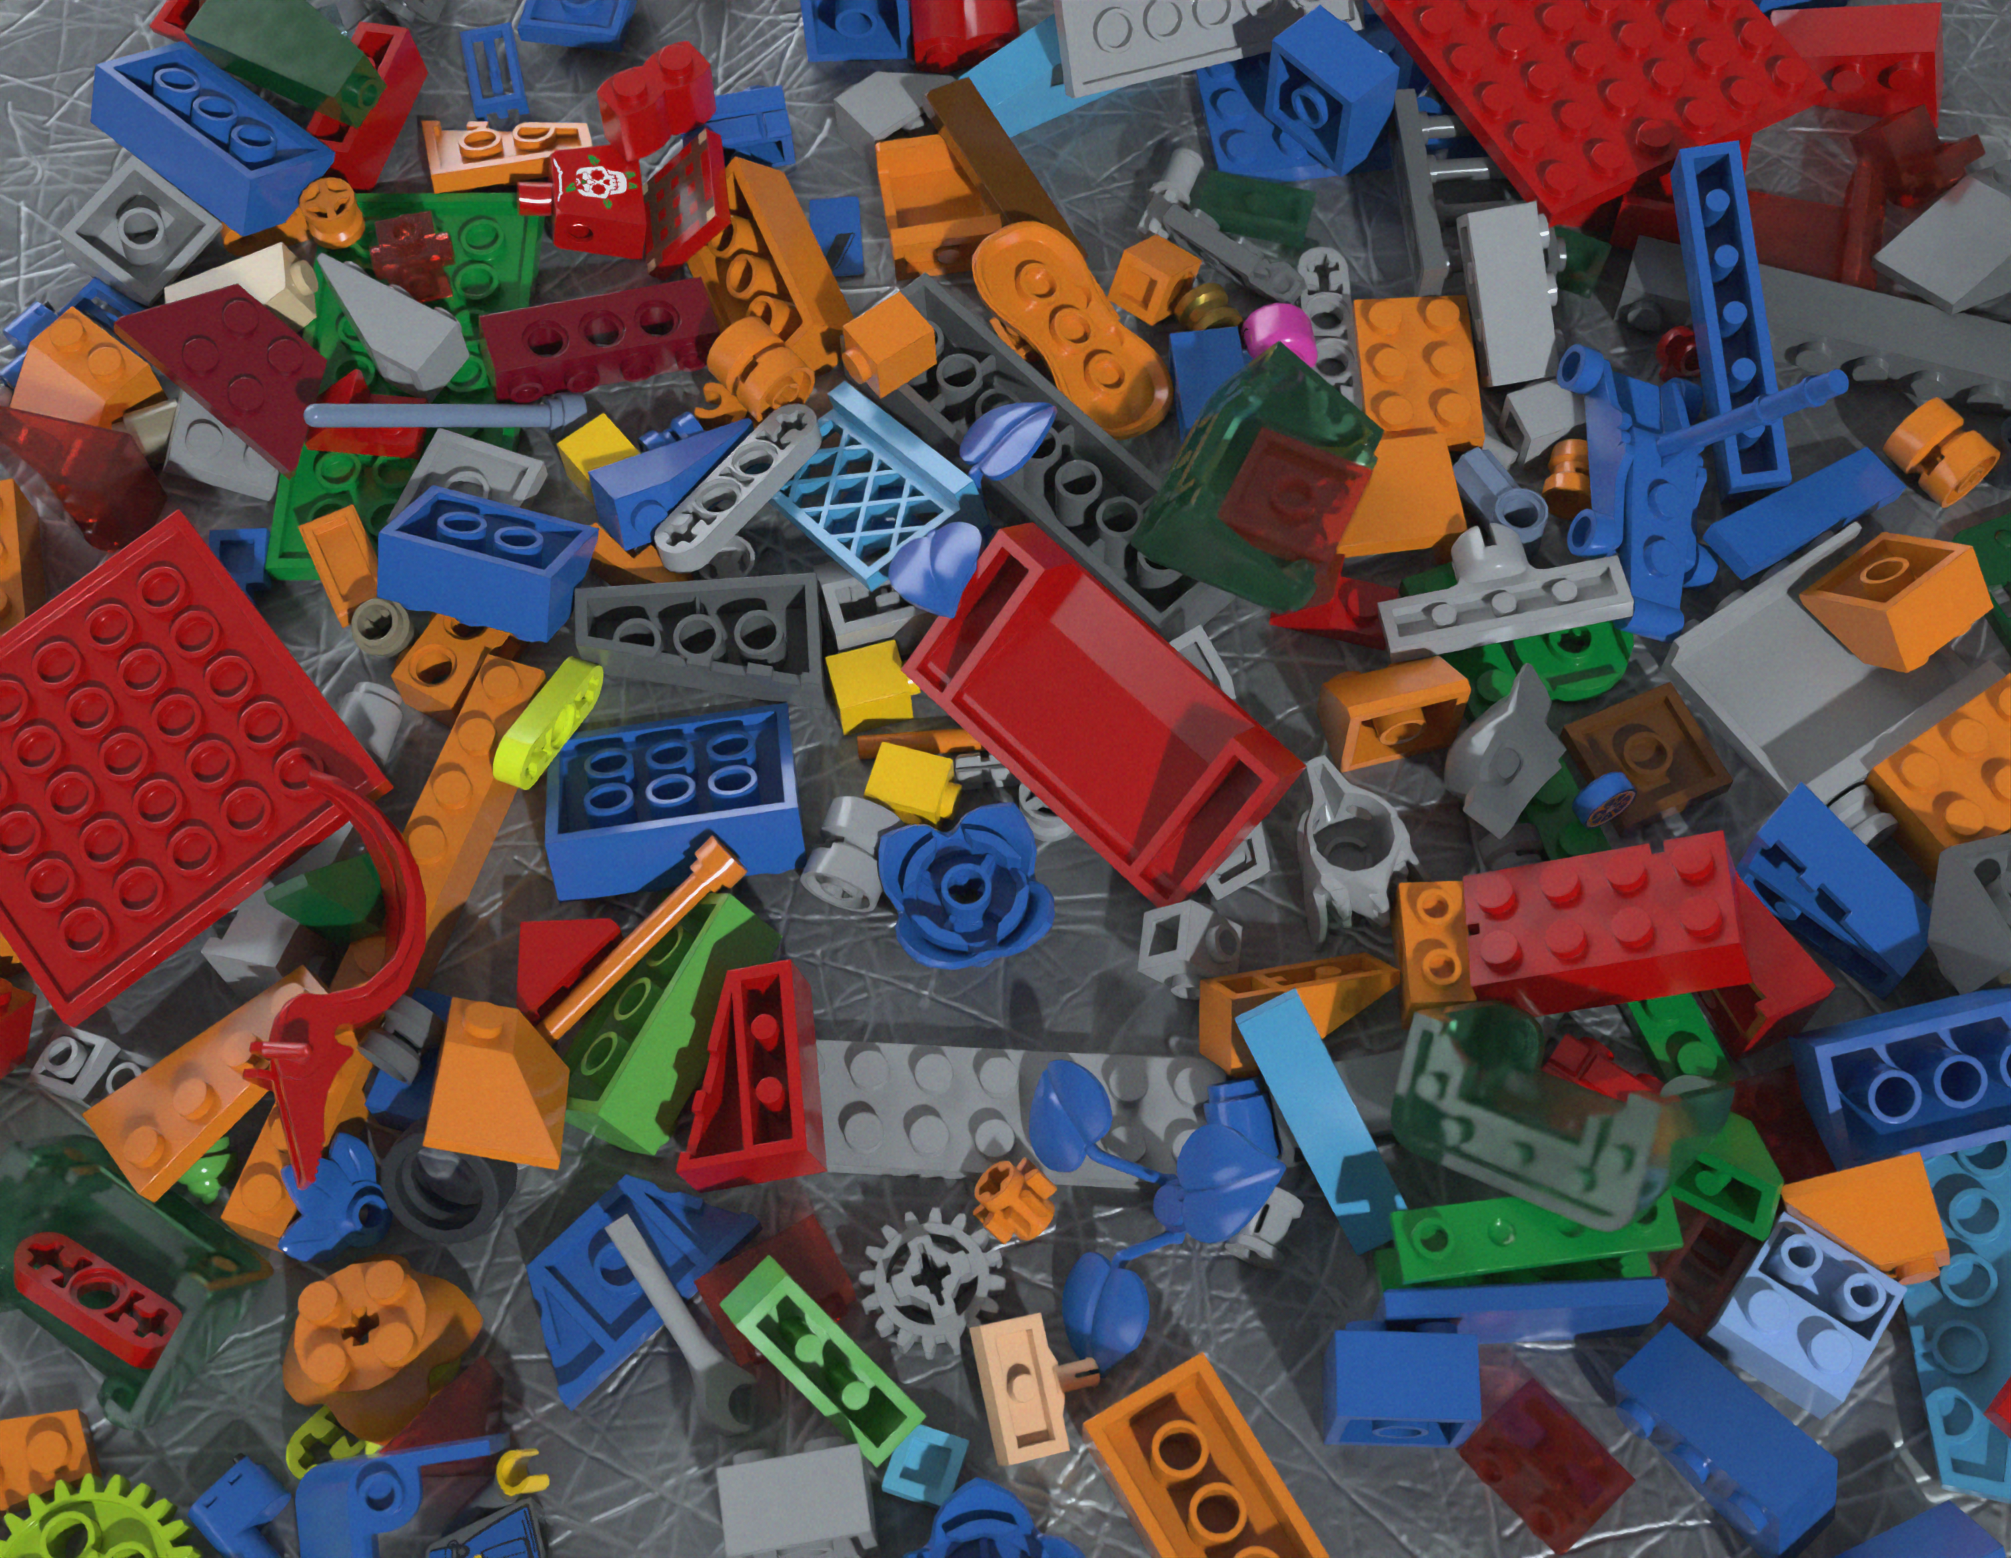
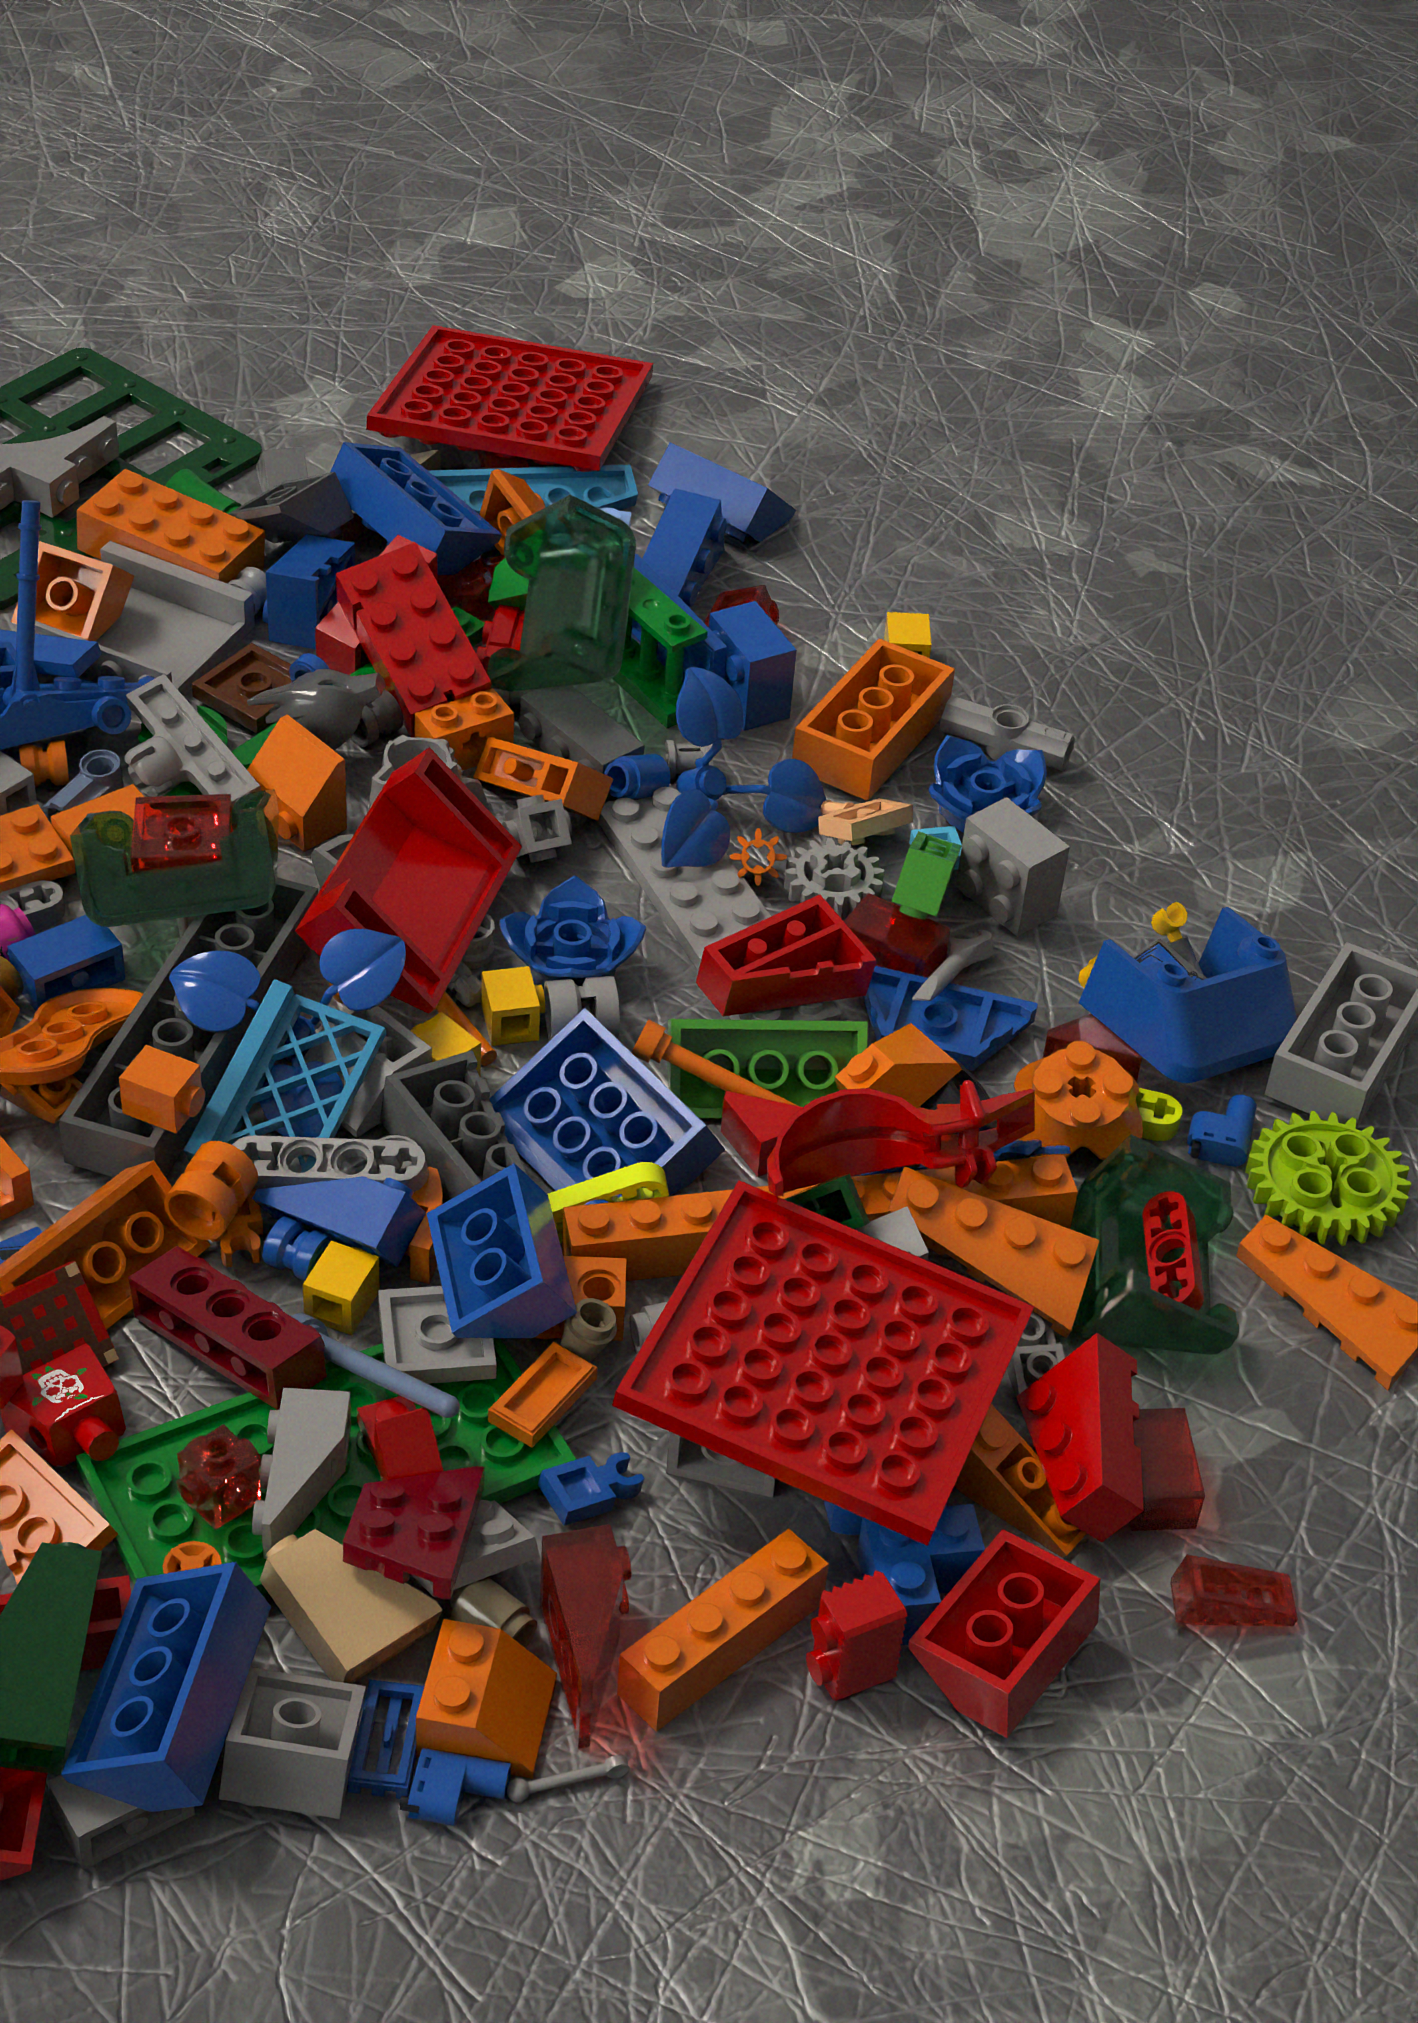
camera: 125 degrees left, 20 degrees down
dark azure slope [1235,988,1409,1256] -> none

